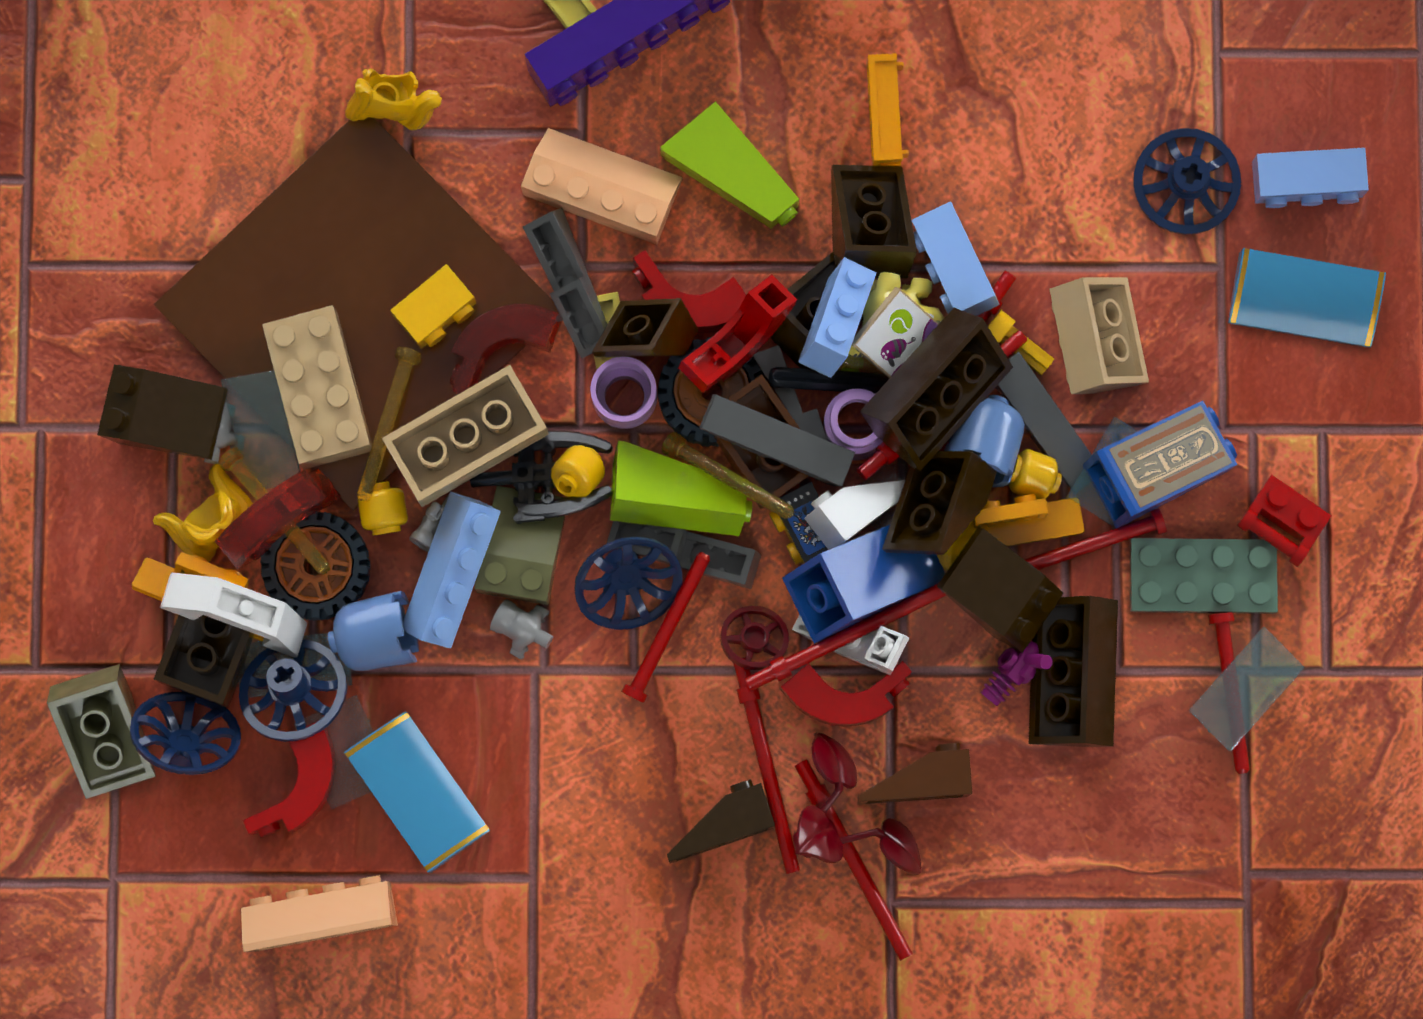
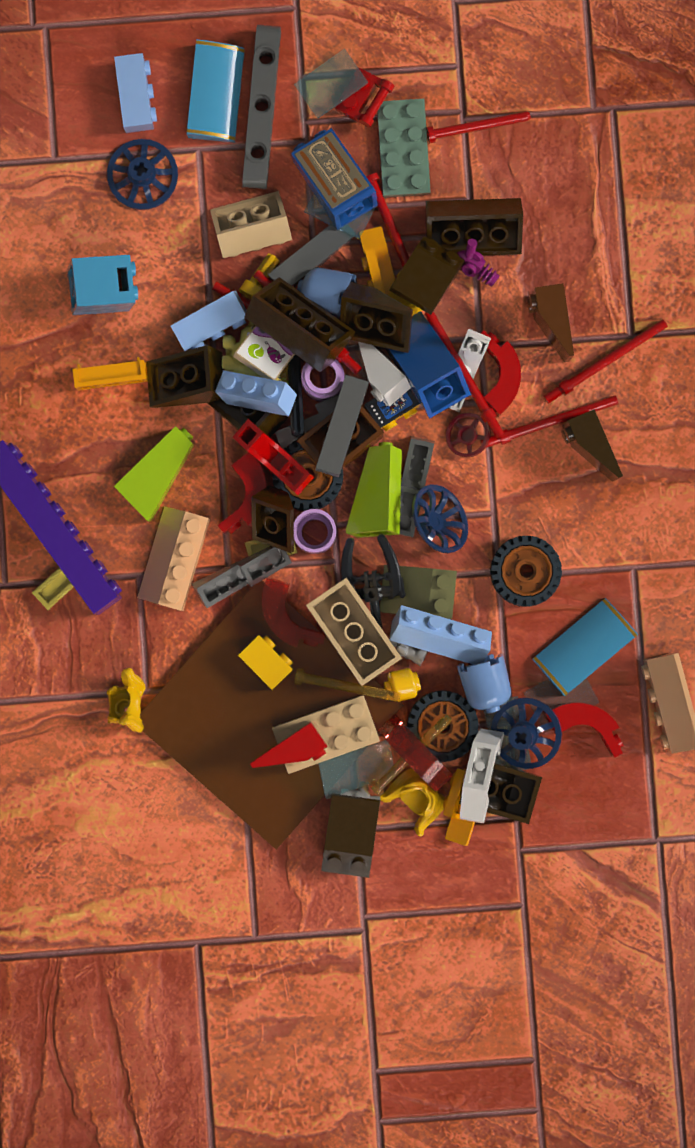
camera: 100 degrees left, 5 degrees up
olive slope [47,664,156,799] -> none
dark blue wheel [130,692,241,775] -> none
light grey piece [490,599,553,660] -> none
yellow head [551,445,605,497] -> none
red bar [621,552,710,703] -> none
clear yellow bar [662,432,794,518] -> none
dark red plant [793,732,921,875] -> none
yellow head [1009,449,1062,500] -> none
clear light blue piece [1189,627,1305,751] -> none
none -> dark azure container [67,255,138,315]
none -> dark grey beam [243,25,281,189]
none -> red slope [250,721,328,768]
none -> clear light blue window [294,49,368,119]
none -> wheel [490,536,562,607]

